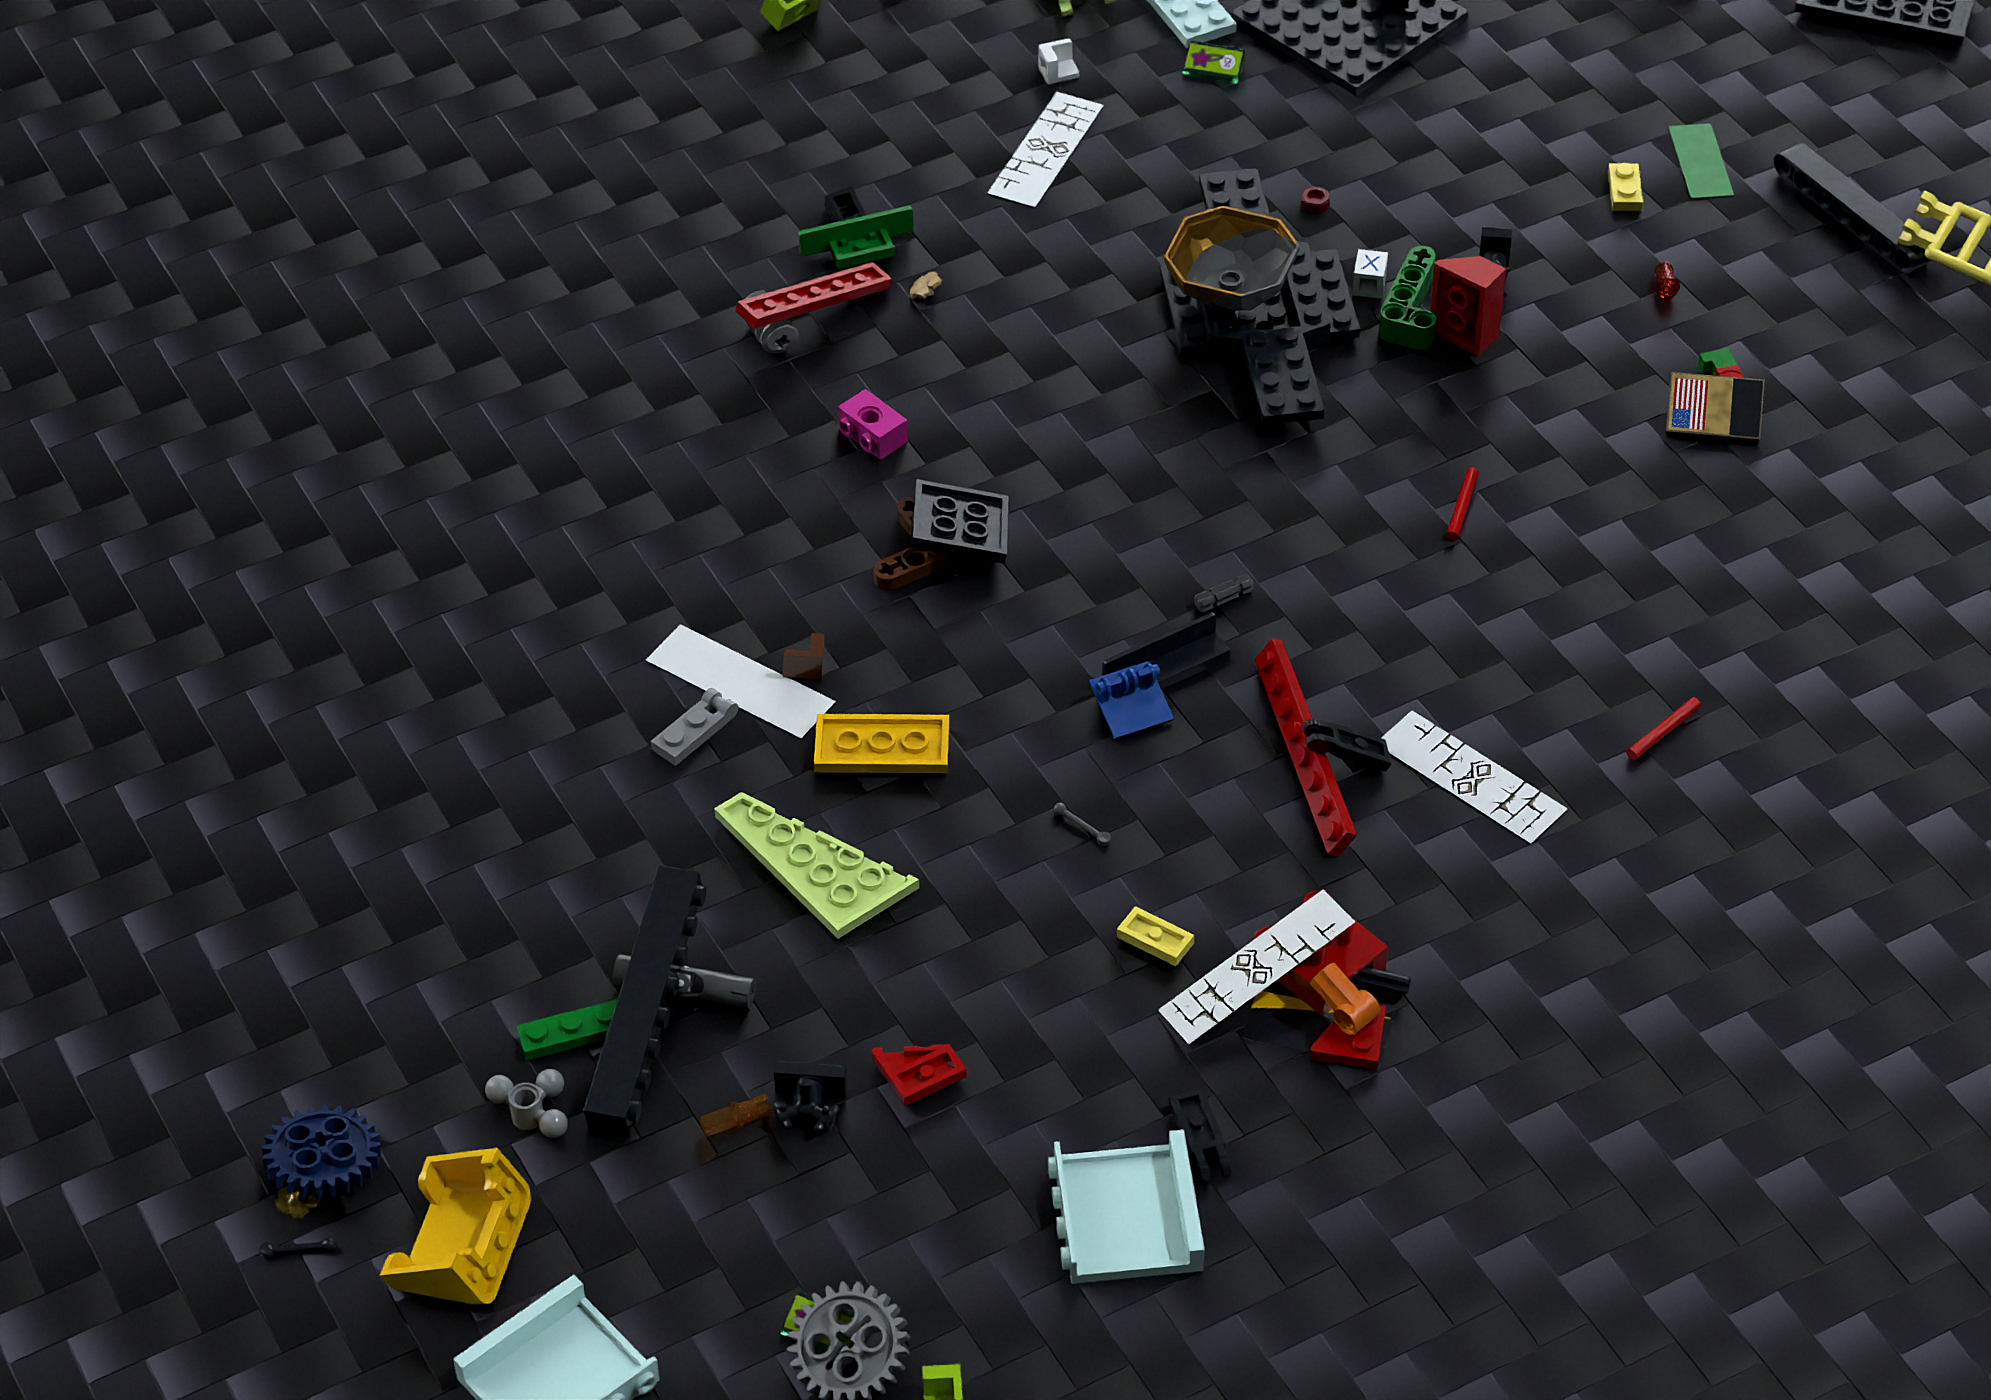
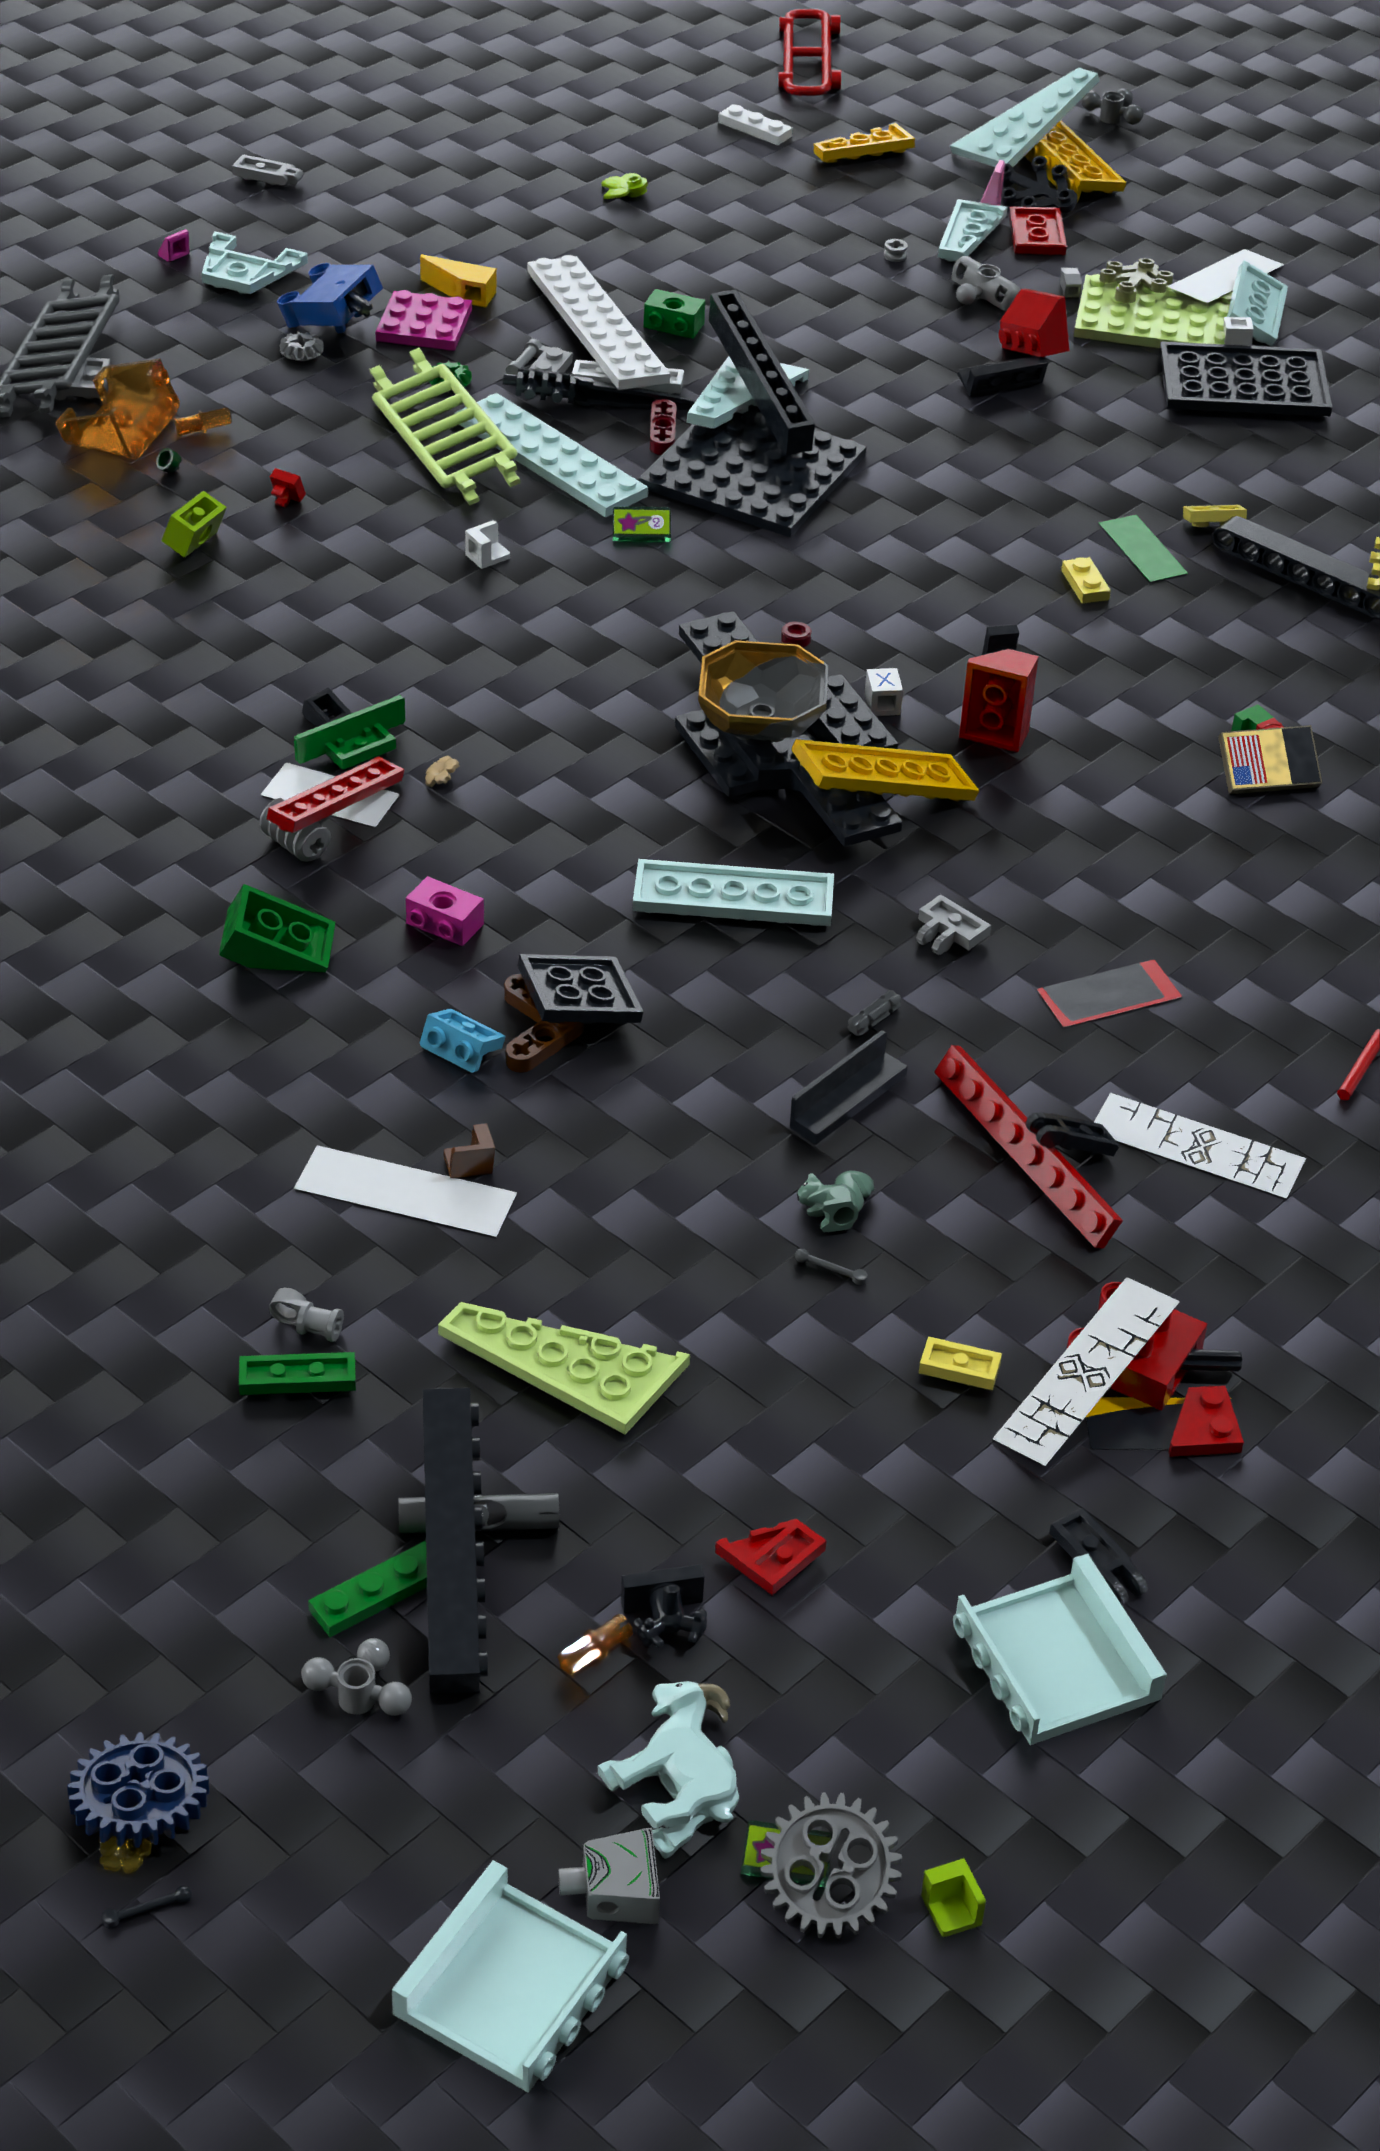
camera: 20 degrees left, 5 degrees down
yellow windscreen [380,1148,531,1305] -> none
light grey plate [651,688,739,766] -> none
yellow plate [814,714,949,773] -> none
white sticker [988,92,1104,207] -> none
blue hinge [1089,661,1174,739] -> none
orange piece [1310,962,1380,1035] -> none
green beam [1379,246,1437,350] -> none
red bar [1446,467,1479,541] -> none
clear red pin [1654,262,1680,299] -> none
none -> green slope [219,884,336,972]
none -> green plate [239,1352,356,1395]
none -> white sticker [261,763,399,827]
none -> light grey connector [269,1287,344,1342]
none -> medium azure bracket [420,1008,506,1073]
none -> light grey torso [558,1828,660,1924]
none -> light aqua animal [598,1681,739,1859]
none -> light aqua plate [633,859,834,926]
none -> yellow plate [791,739,980,801]
none -> sand green animal [797,1170,874,1232]
none -> light grey hinge [916,894,991,955]
none -> sticker [1037,960,1182,1027]
none -> light yellow plate [1183,505,1247,527]

